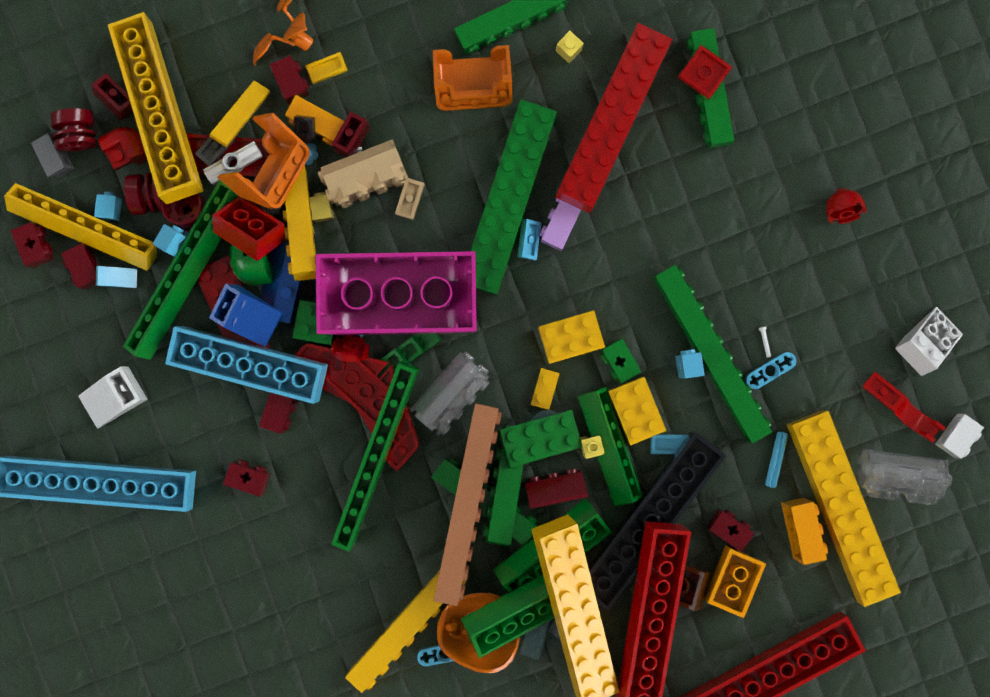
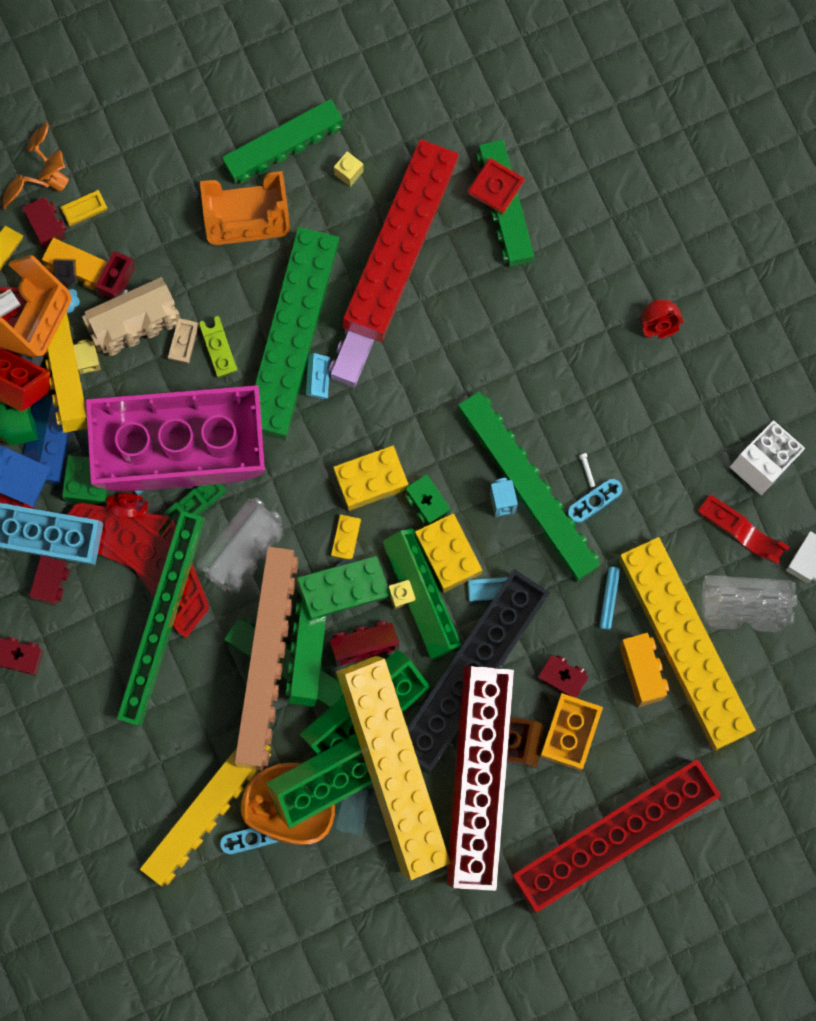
camera: 10 degrees left, 10 degrees down
none -> lime plate [199,316,238,378]

